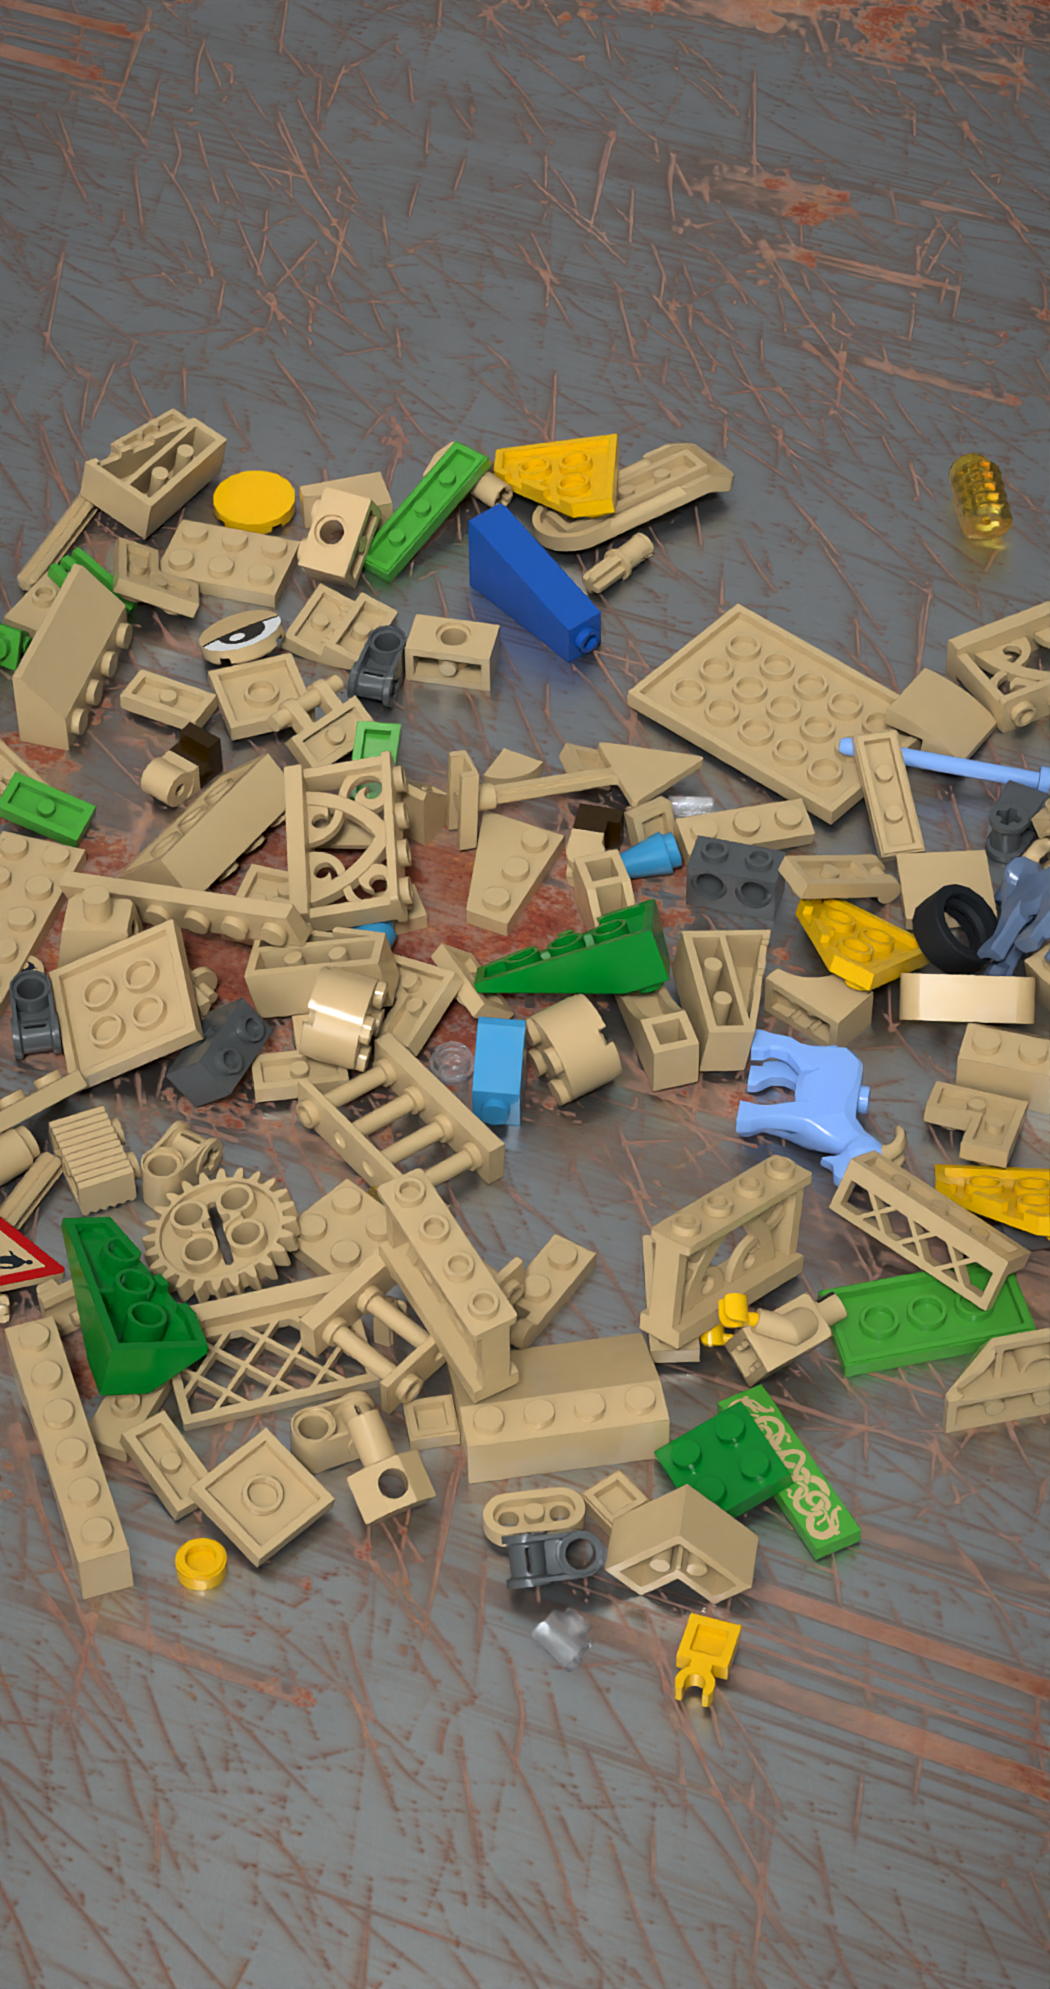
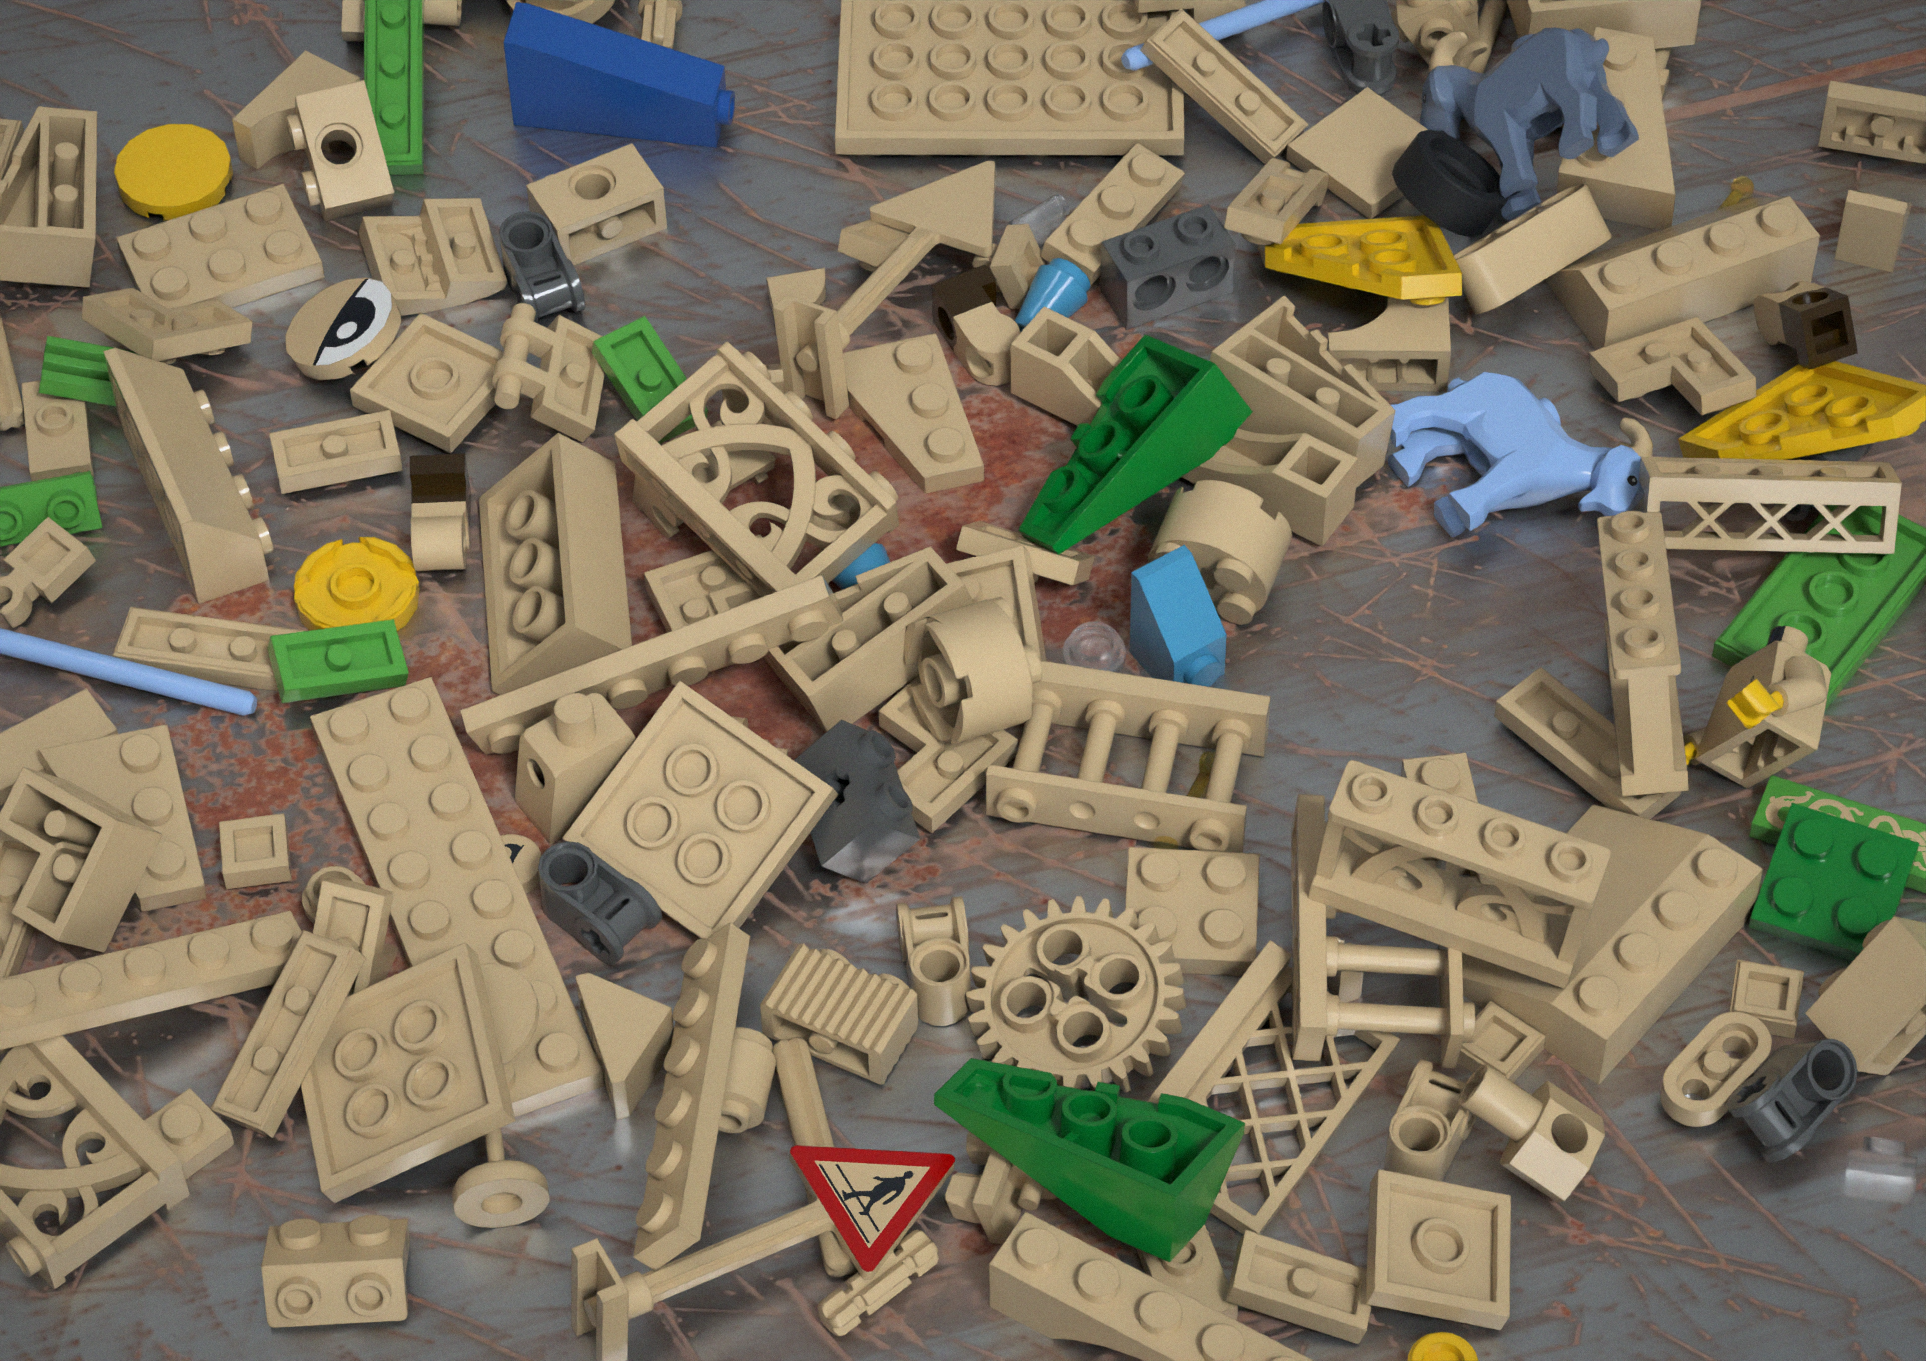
camera: 40 degrees left, 5 degrees up
none -> yellow tile [294,537,420,632]

